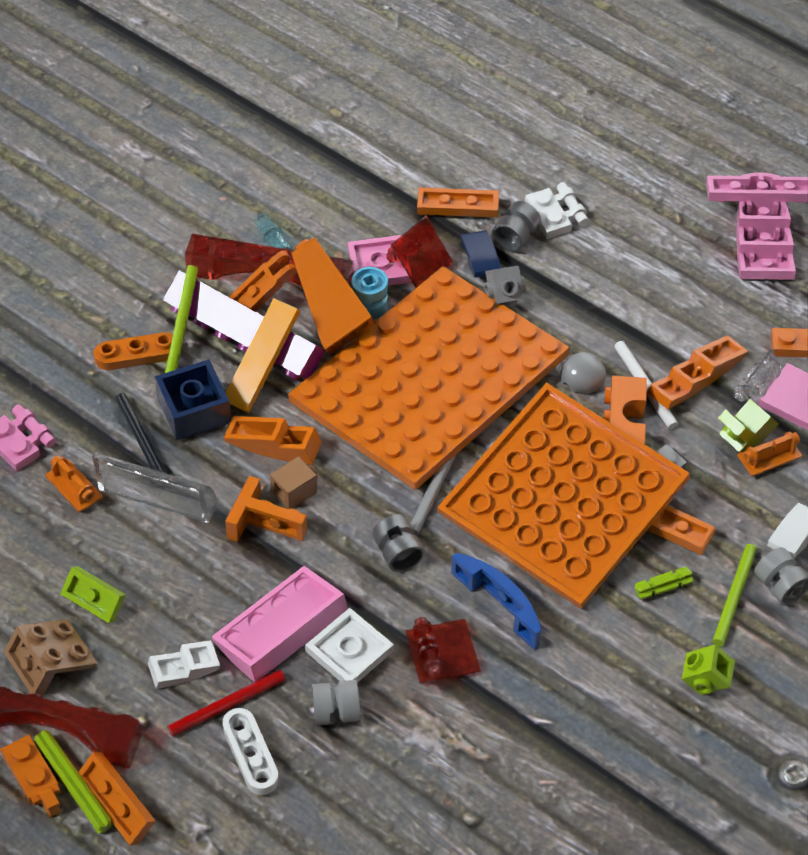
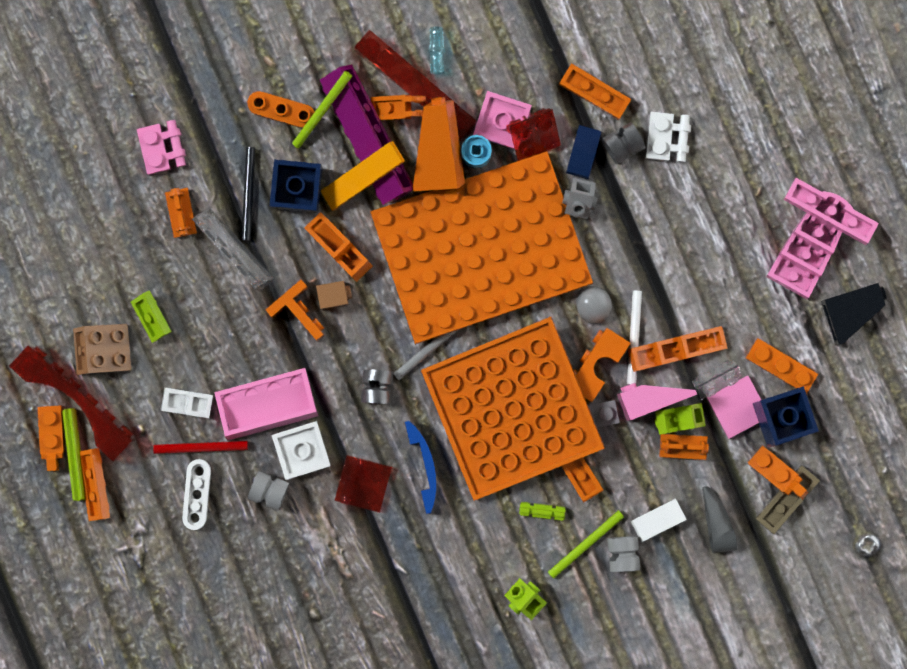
camera: 30 degrees right, 35 degrees up
none -> bright pink slope [617,383,697,421]

